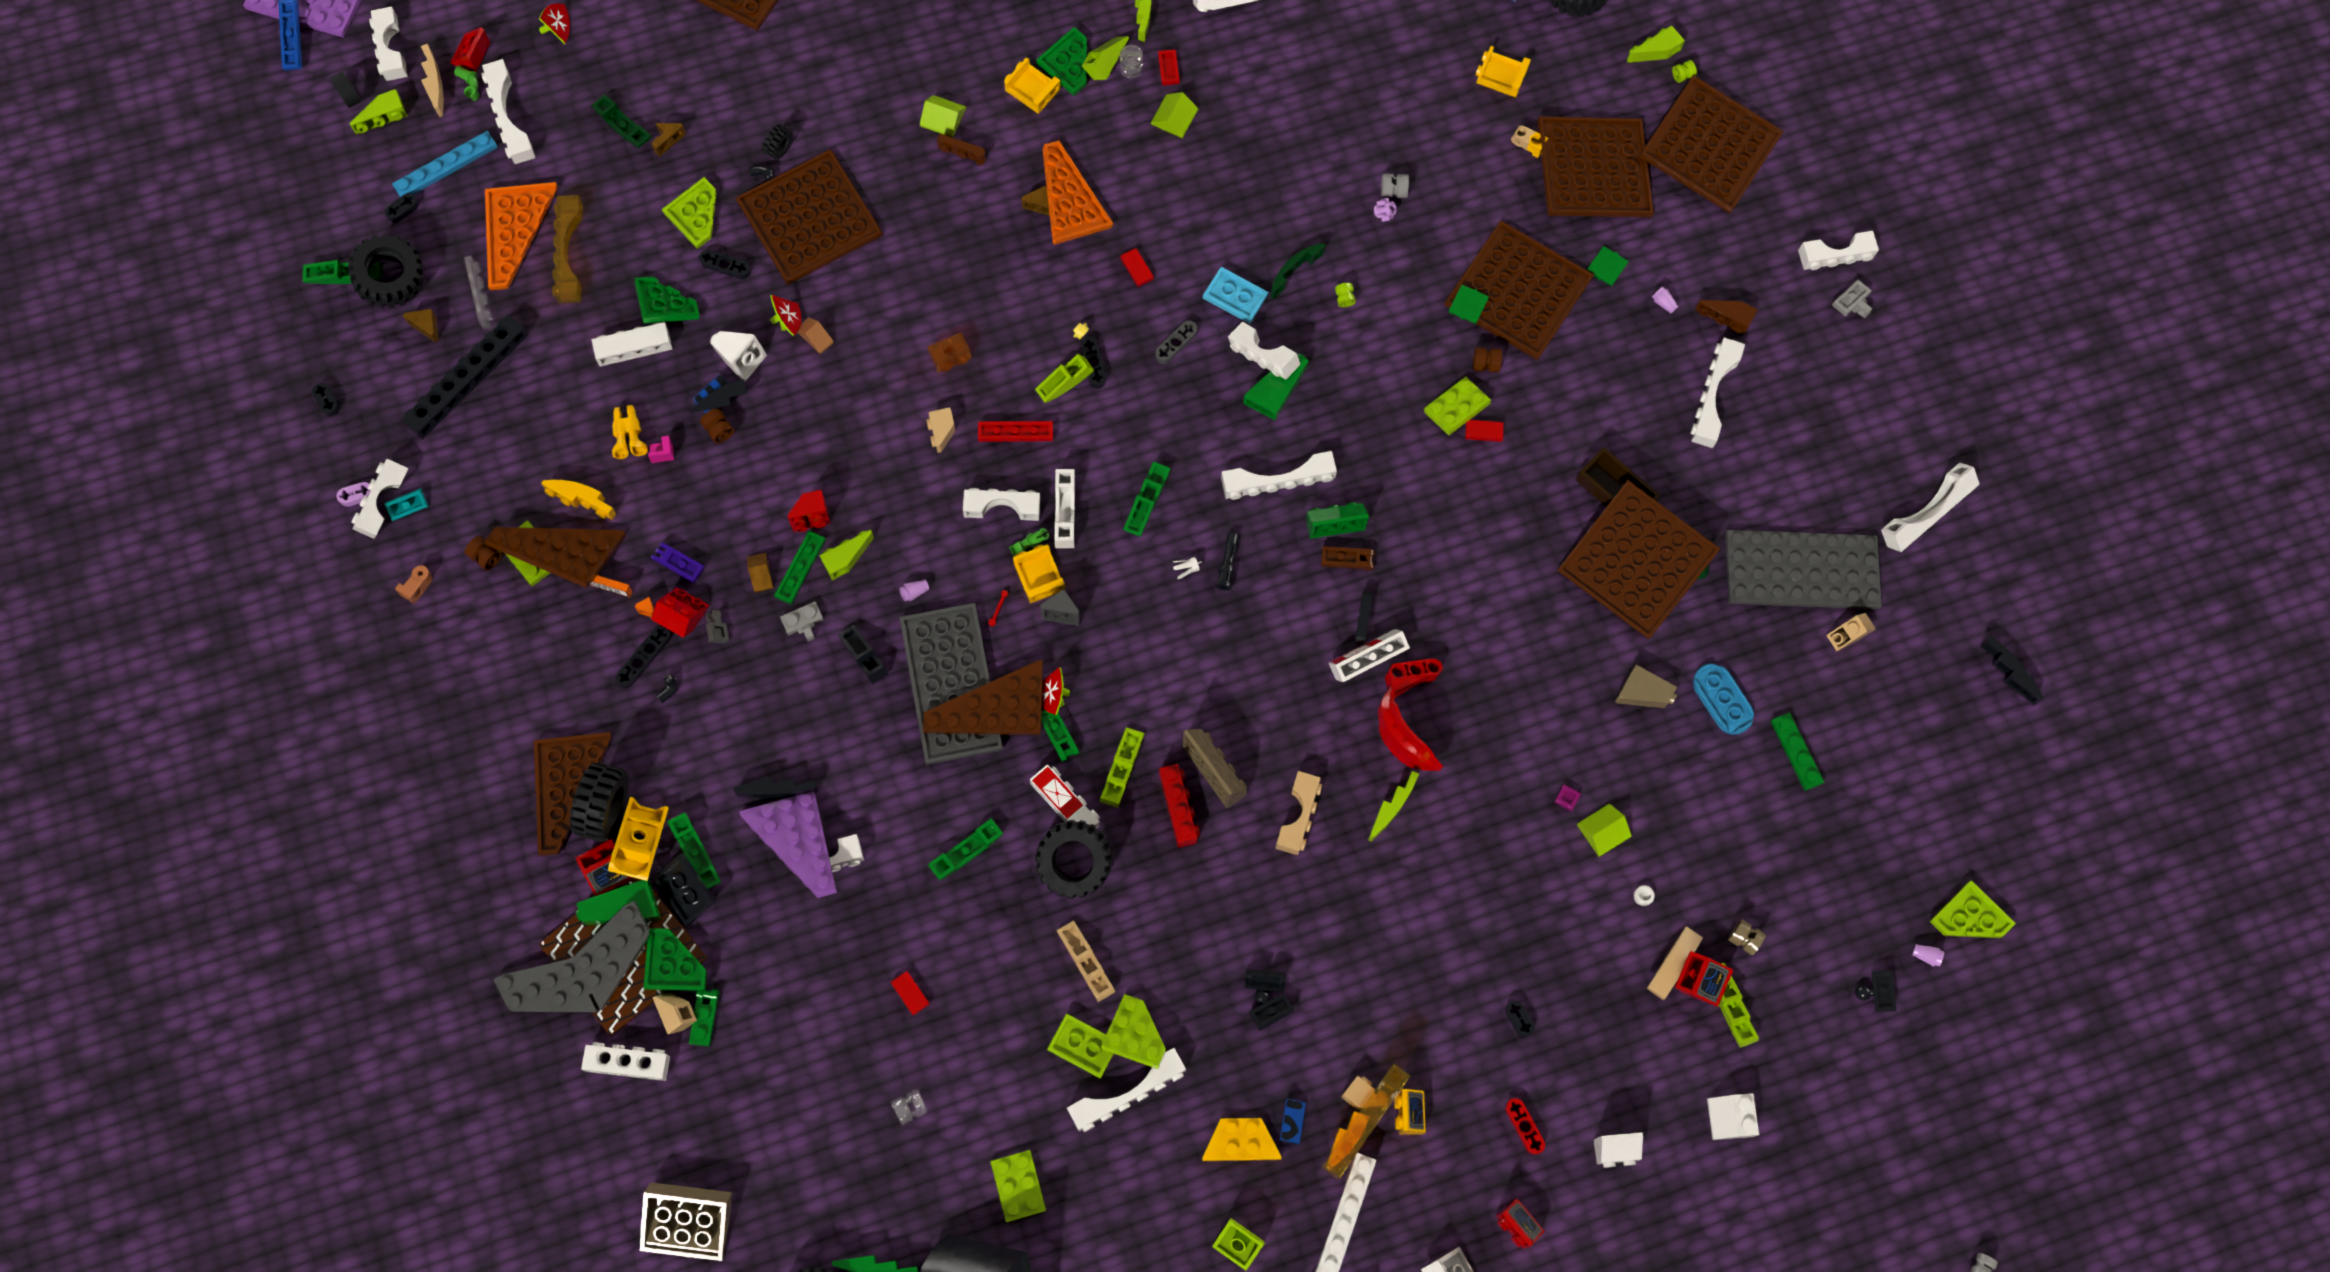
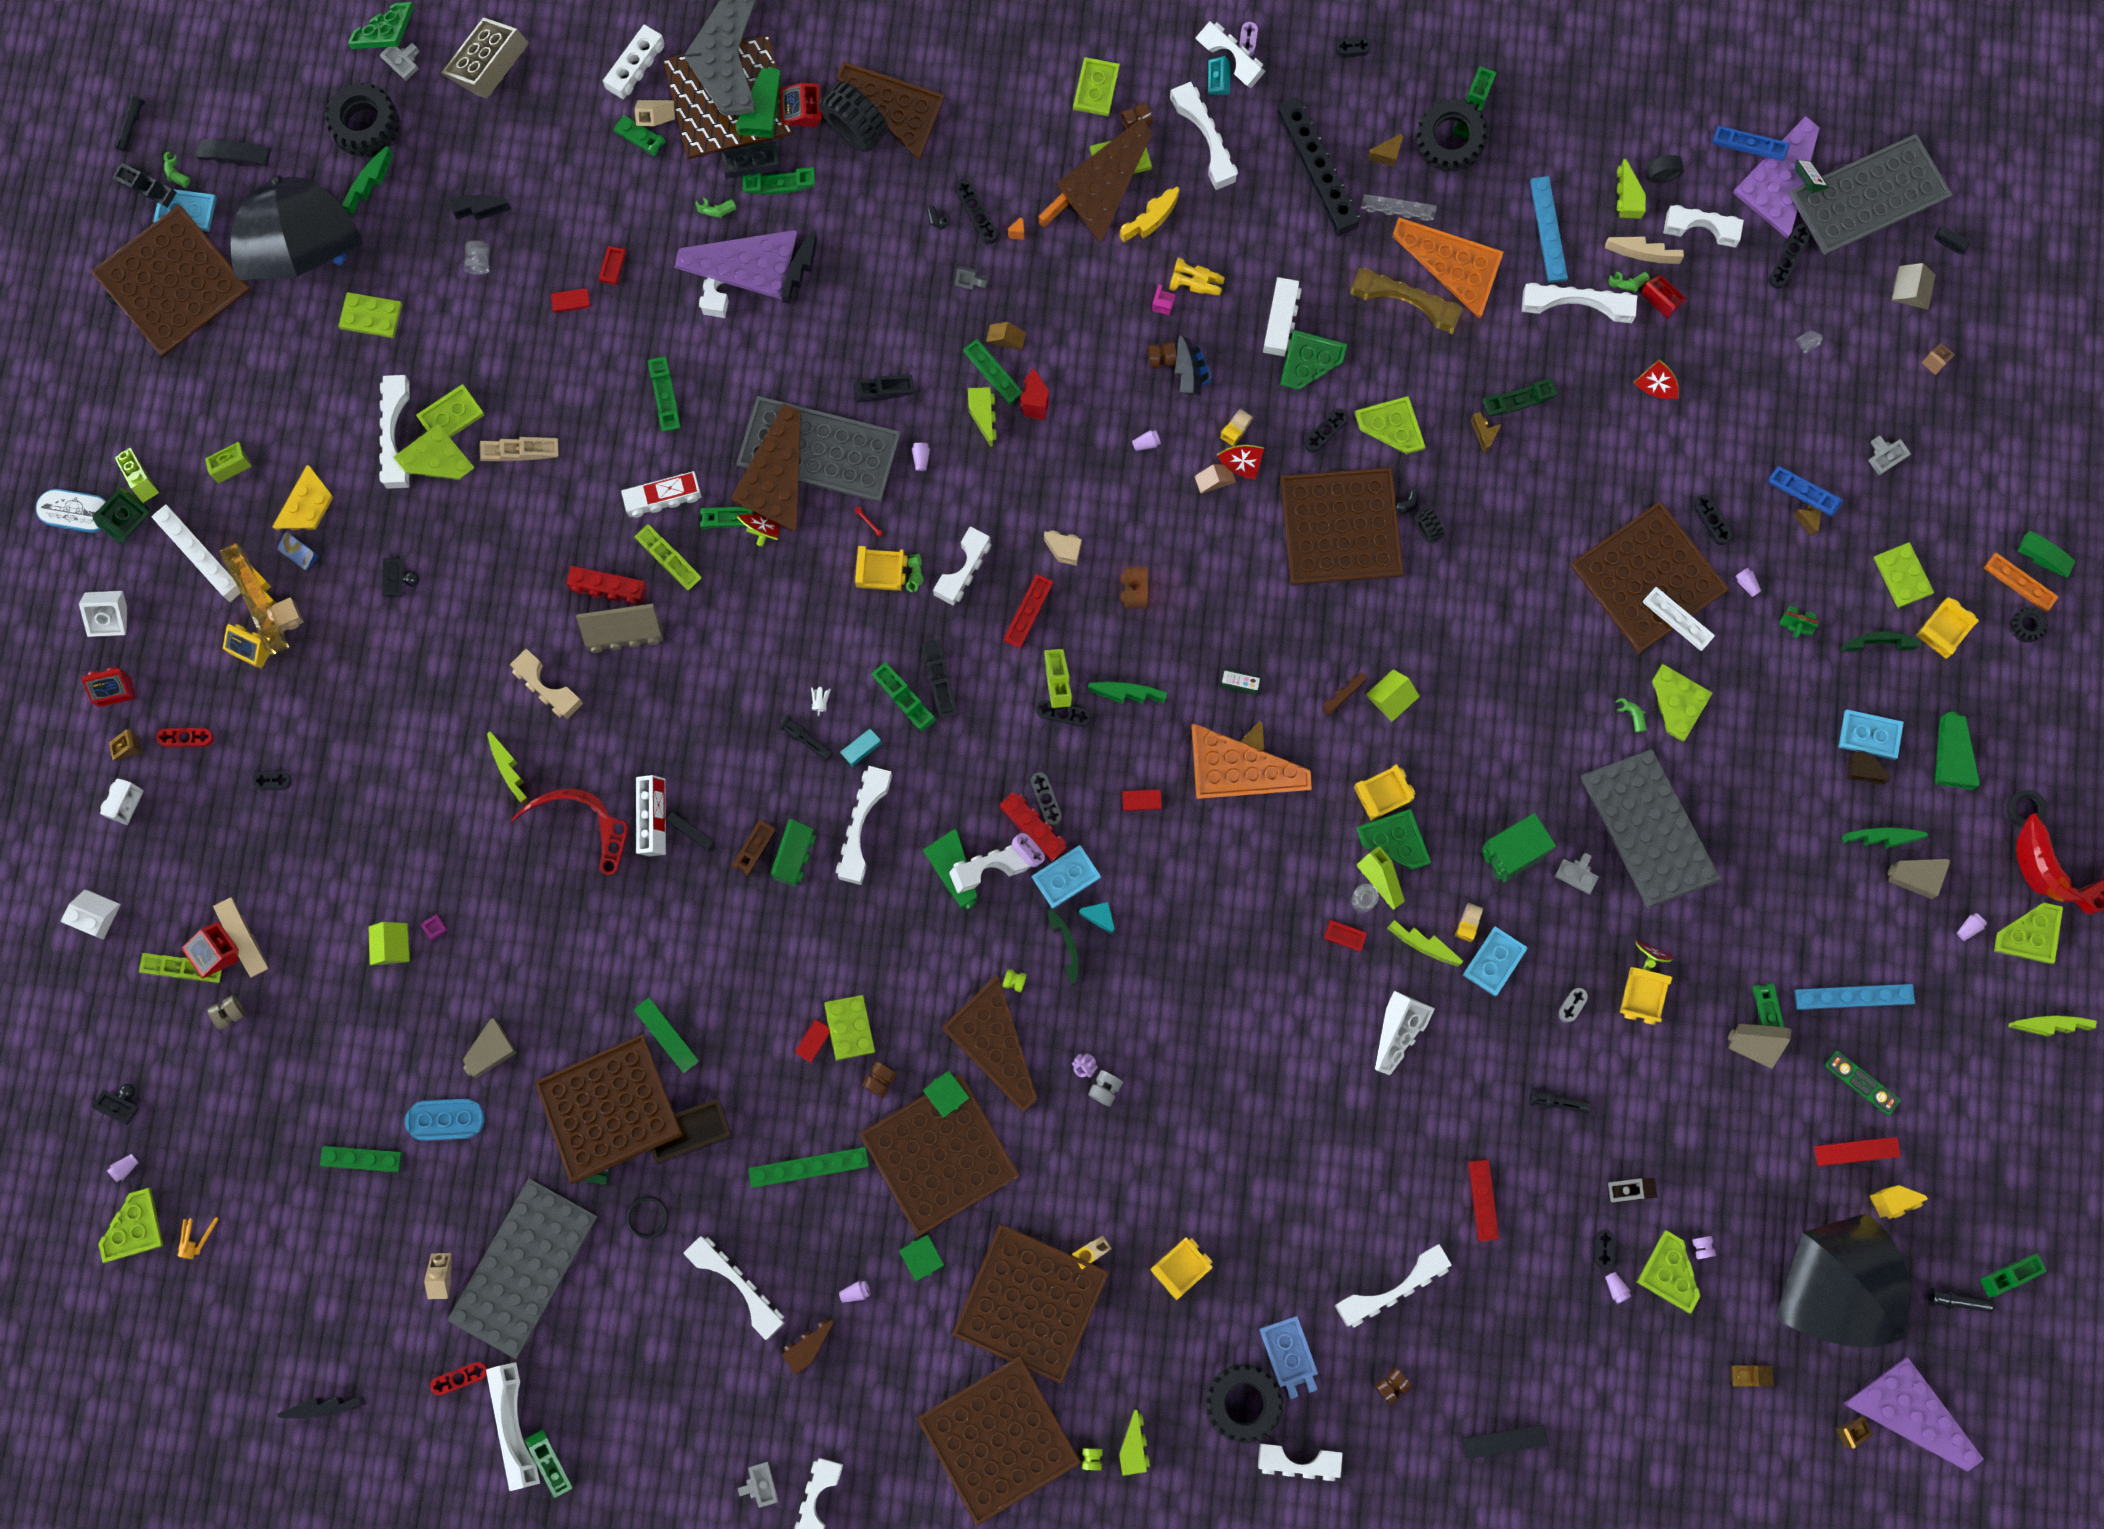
camera: 120 degrees right, 5 degrees up
black beam [385,193,419,223] -> none
nougat leg [395,566,433,604] -> none
yellow piece [608,797,669,881] -> none
green plate [643,928,707,991] -> none
dark purple hinge [651,542,705,584] -> none
red slope [651,587,709,638] -> none
white slope [710,331,767,382] -> none
light grey hinge [780,602,823,642] -> none
black tyre [1035,820,1113,899] -> none
dark grey slope [1040,589,1080,626] -> none
white arch [1055,469,1075,548] -> none
light yellow plate [1073,323,1089,340] -> none
lime slope [1151,92,1198,138] -> none
black hinge [1245,969,1286,992] -> none
white tile [1633,885,1655,906] -> none
none -> pearl gold slope [109,729,142,761]
none -> light orange plant [177,1217,218,1259]
none -> red beam [430,1362,488,1395]
none -> black slope [449,195,511,221]
none -> green slope [525,1430,572,1498]
none -> red tile [598,246,627,285]
none -> black tyre [627,1196,669,1239]
none -> green slope [633,997,699,1073]
none -> bright green piece [696,198,736,219]
none -> green plate [748,1147,869,1188]
none -> slope [840,729,882,767]
none -> black slope [921,639,958,718]
none -> reddish brown wing [942,975,1037,1113]
none -> red brick [999,792,1066,863]
none -> lavender beam [1012,833,1045,867]
none -> lime plate [1073,57,1120,116]
none -> teal slope [1079,902,1114,934]
none -> green slope [1088,682,1168,704]
none -> lavender cone [1132,430,1161,451]
none -> white arch [1170,82,1238,190]
none -> leg [1220,409,1253,447]
none -> slope [1220,669,1261,696]

